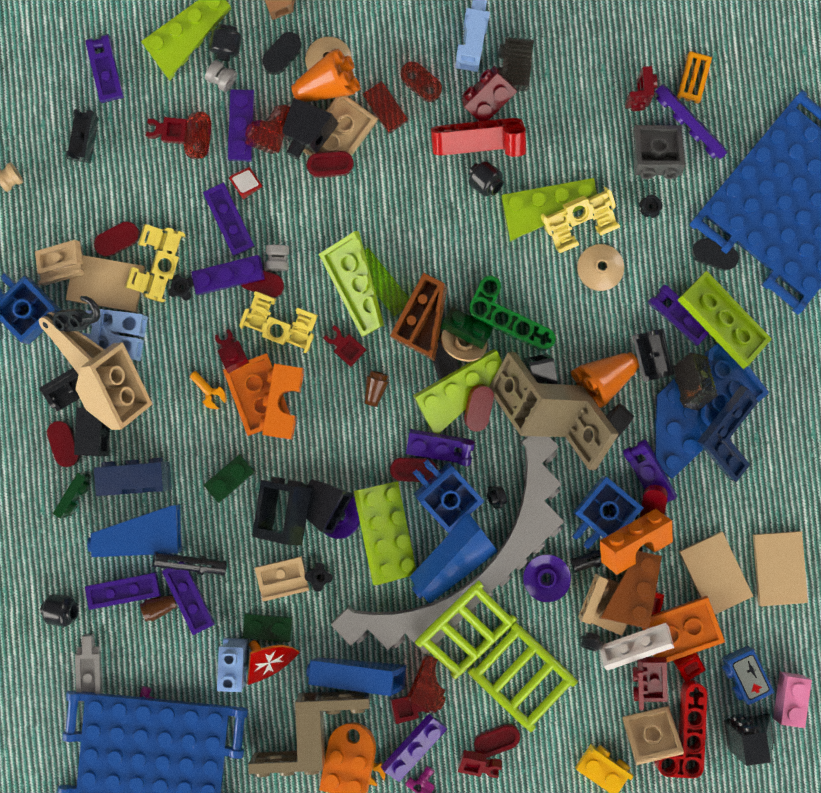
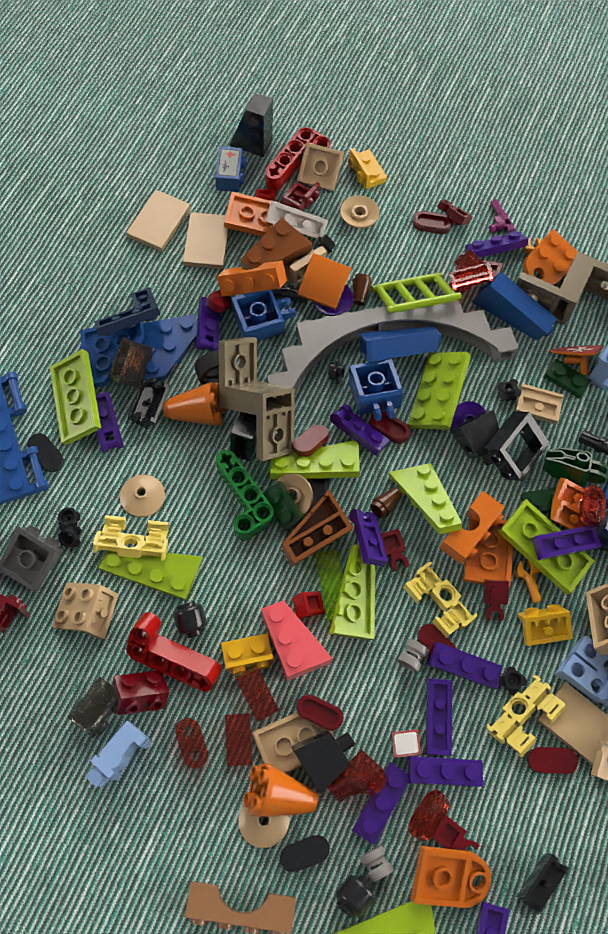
camera: 155 degrees left, 20 degrees down
lime bar [468,622,578,733] -> none
bright pink brick [773,672,812,728] -> none
none -> tan bracket [52,582,119,640]
none -> black plate [58,523,82,547]
none -> yellow bracket [221,633,274,675]
none -> clear red plate [235,666,279,722]
none -> coral wedge [261,600,333,681]
none -> red slope [292,591,325,619]
none -> orange slope [297,253,351,310]
none -> tan dish [340,195,380,228]
none -> dark purple plate [349,509,388,567]
none -> reddish brown cone [352,273,372,306]
none -> lime wing [389,463,462,535]
none -> dark purple plate [408,756,483,787]
none -> orange plate [410,846,491,908]
none -> clear red plate [449,262,495,290]
none -> lime plate [498,499,594,595]
none -> yellow bracket [517,604,573,646]
none -> dark purple plate [531,525,602,561]
none -> dark green hinge [543,447,608,487]
none -> orange slope [551,478,599,529]
none -> clear red plate [579,485,606,527]

